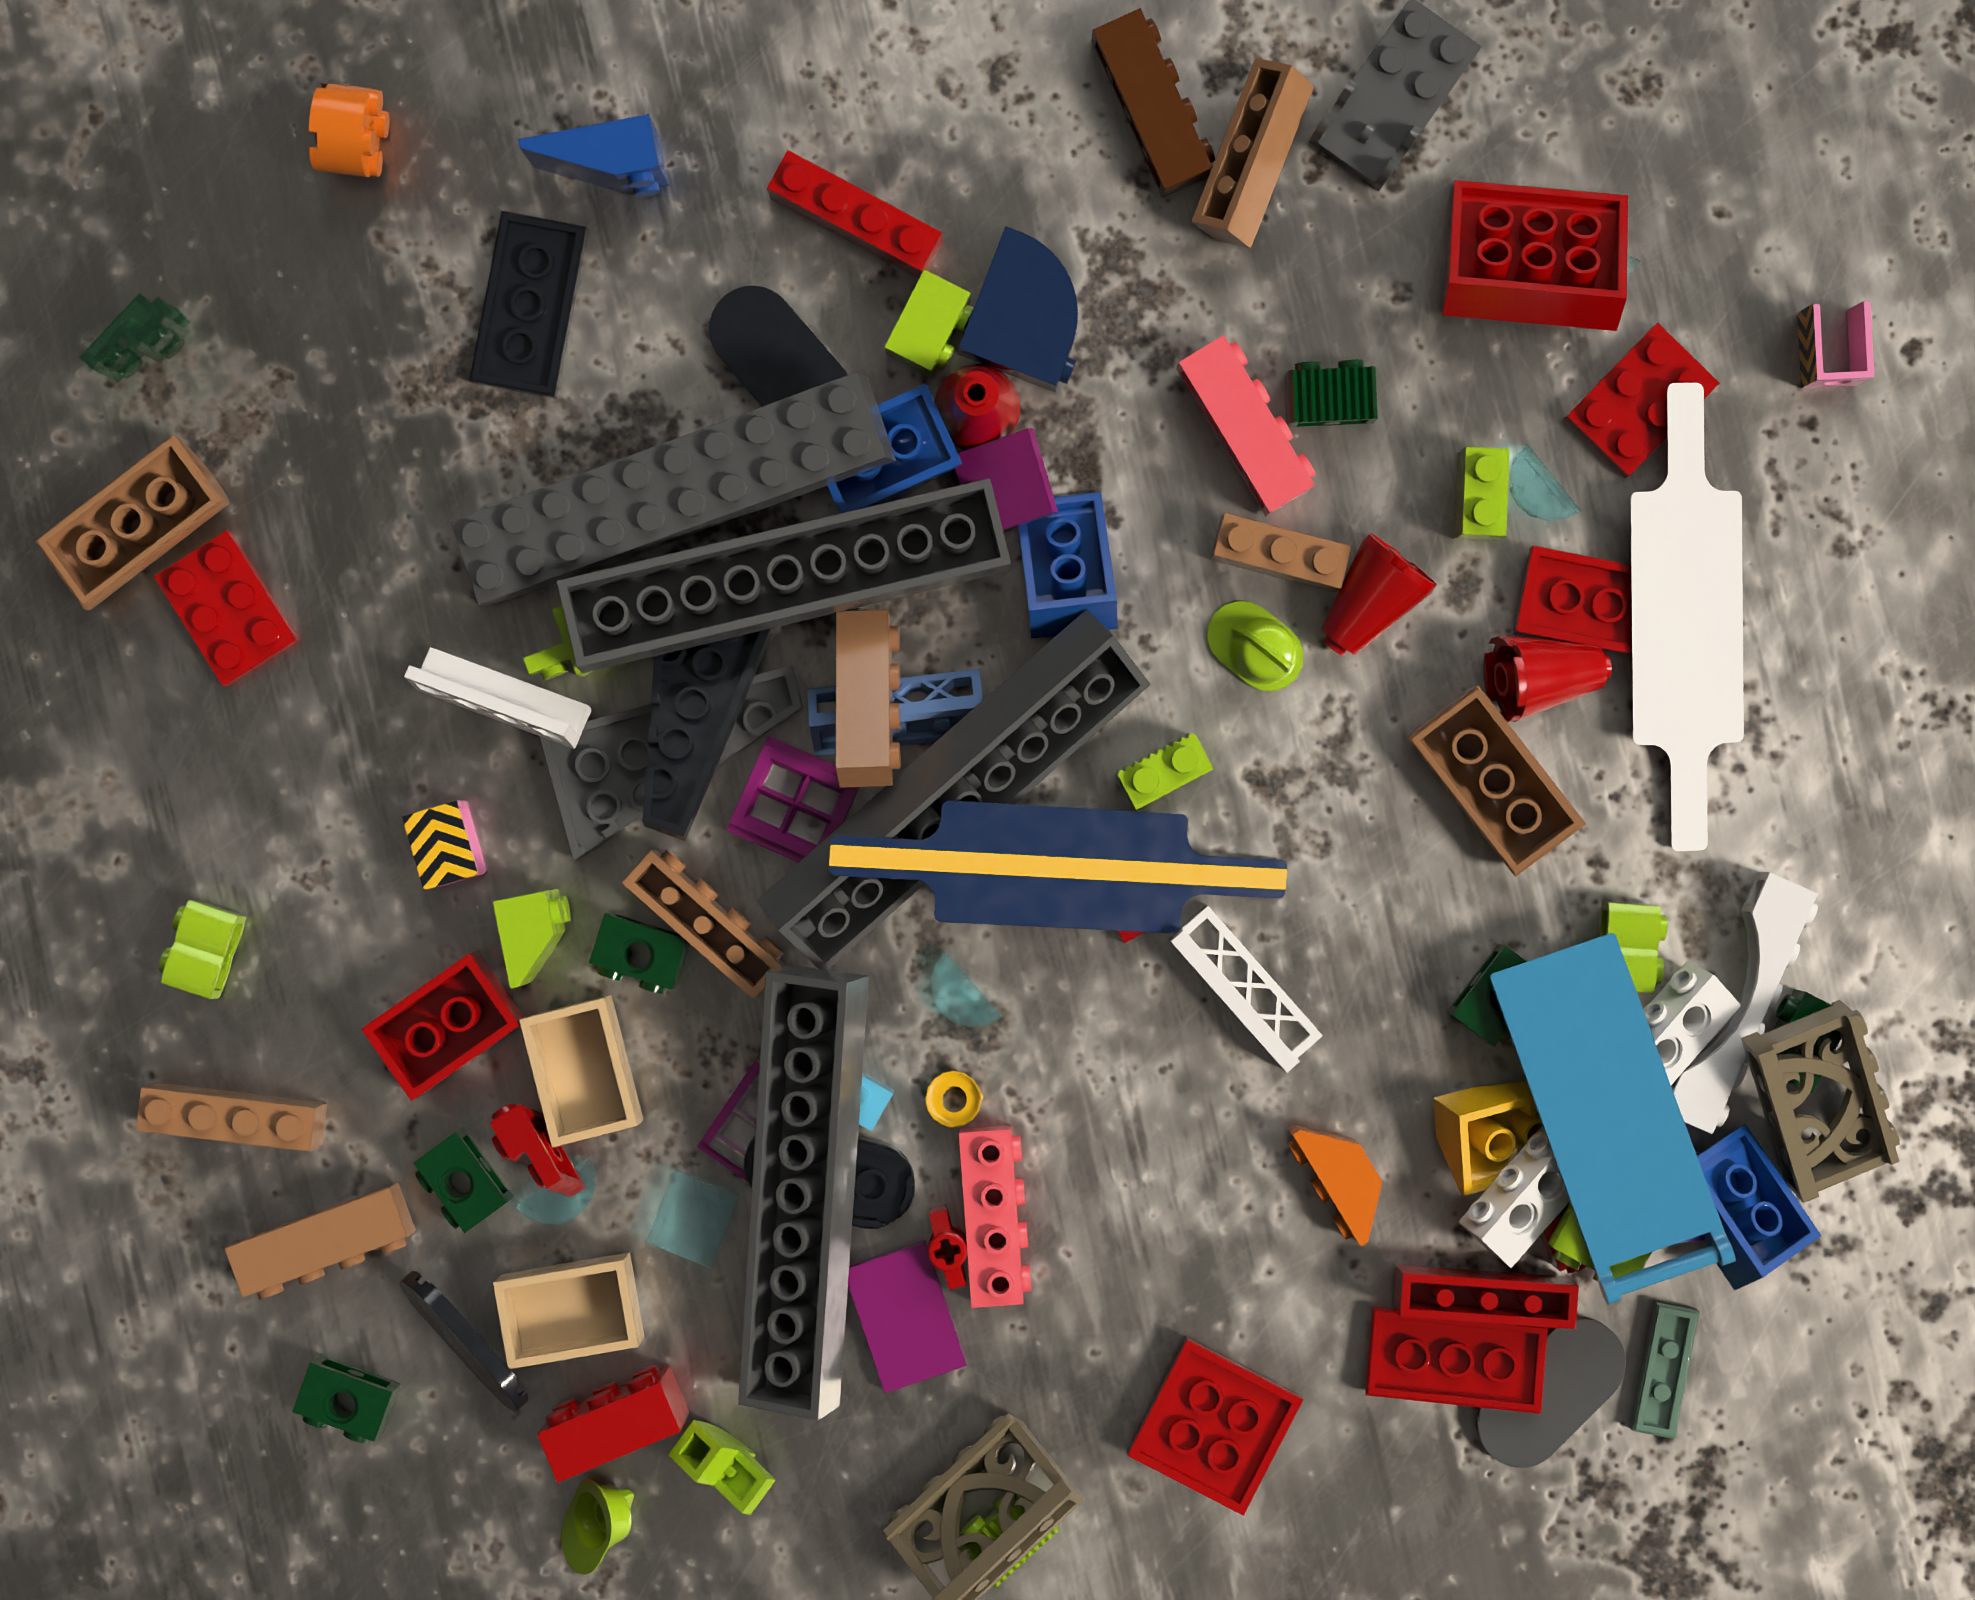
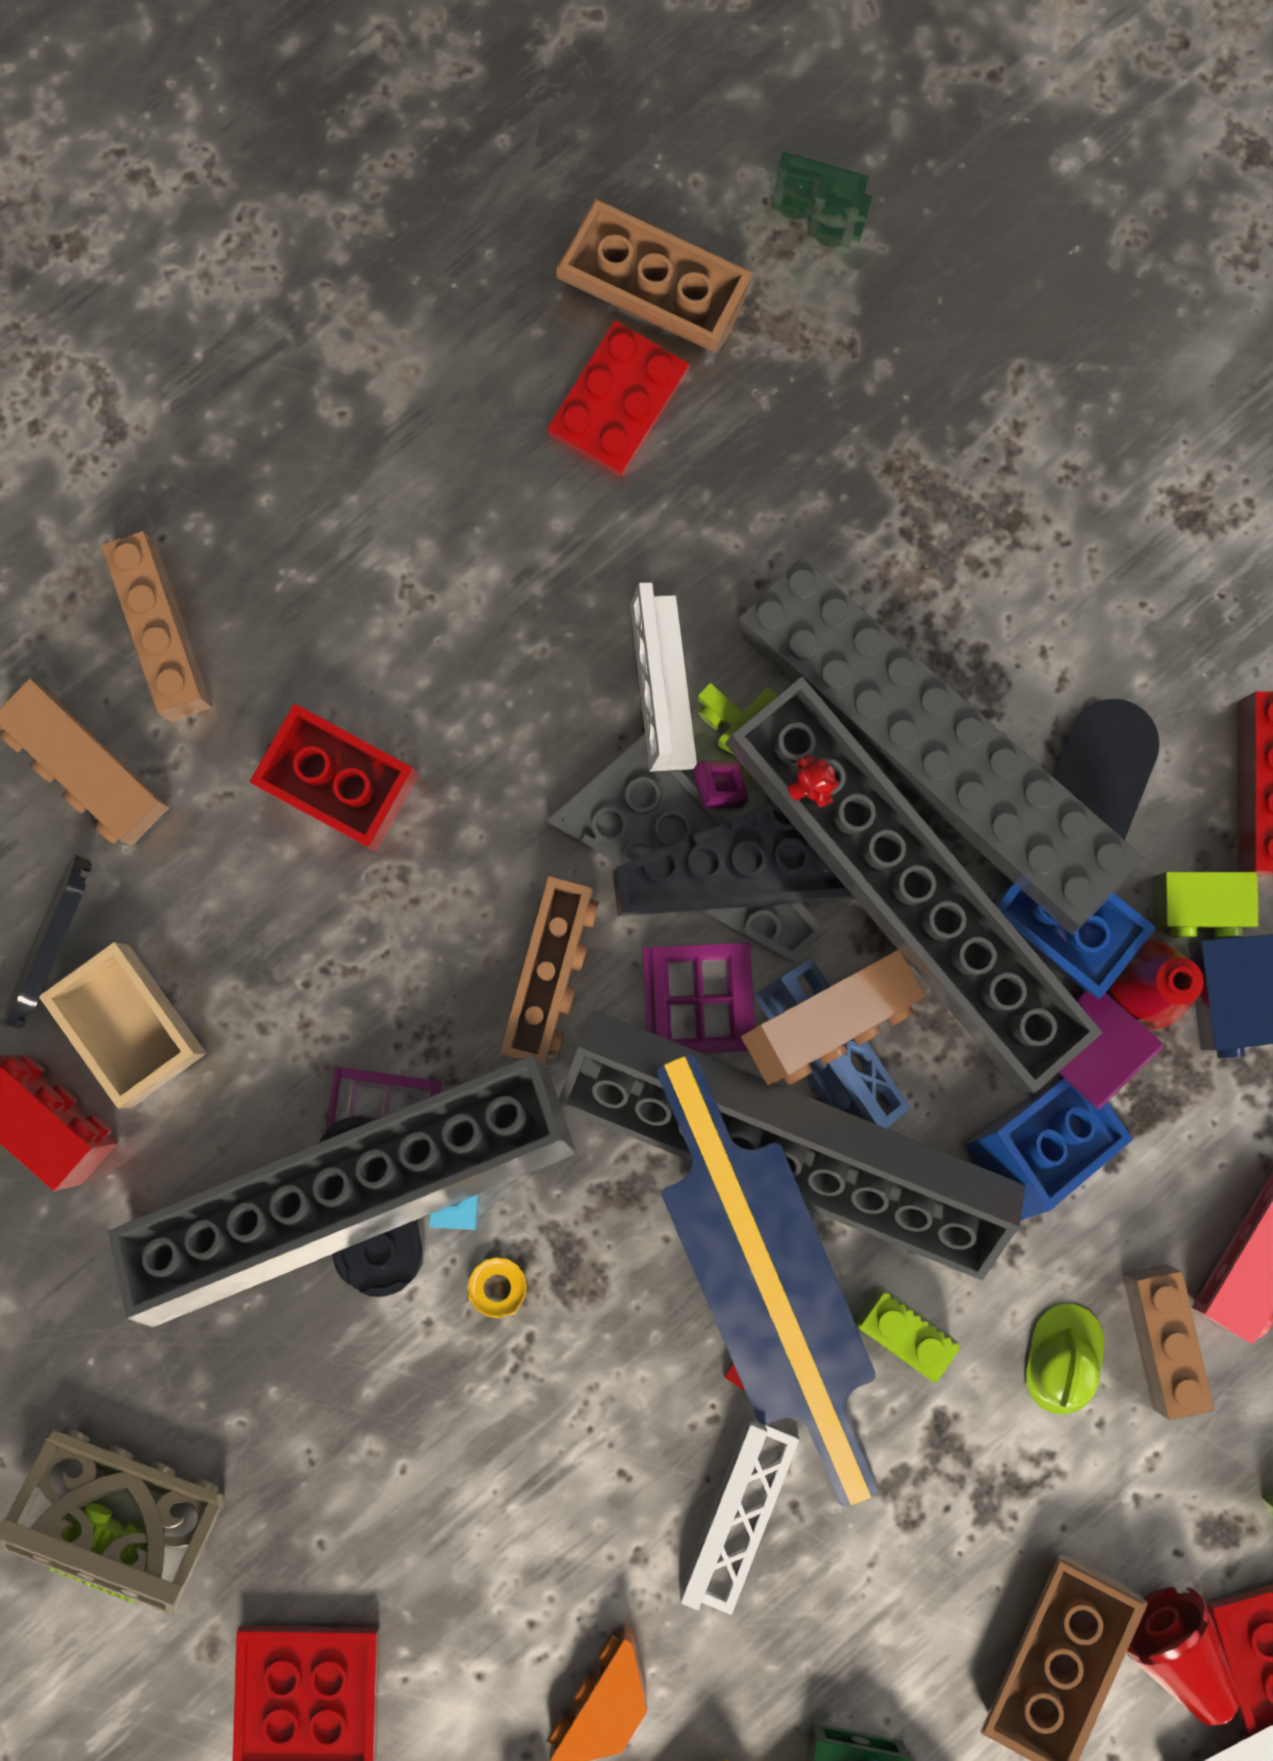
camera: 60 degrees right, 5 degrees down
lime brick [159,900,246,999] -> none
orange brick [309,82,390,177] -> none
piece [402,800,487,889] -> none
dark green brick [413,1127,514,1233] -> none
black tile [469,211,589,399] -> none
red plate [490,1104,586,1197] -> none
lime slope [493,889,571,989] -> none
clear light blue tile [515,1157,596,1225] -> none
blue slope [518,114,669,197] -> none
tan piece [519,995,644,1148] -> none
dark green brick [589,912,690,994] -> none
clear light blue piece [646,1169,740,1268] -> none
lime brick [668,1420,776,1515] -> none
magenta tile [848,1240,967,1393] -> none
red piece [928,1204,967,1290] -> none
clear light blue tile [931,951,1003,1027] -> none
coral brick [959,1125,1032,1308] -> none
red cone [1321,533,1437,656] -> none
none -> magenta tile [693,761,749,808]
none -> red plant [787,754,839,807]

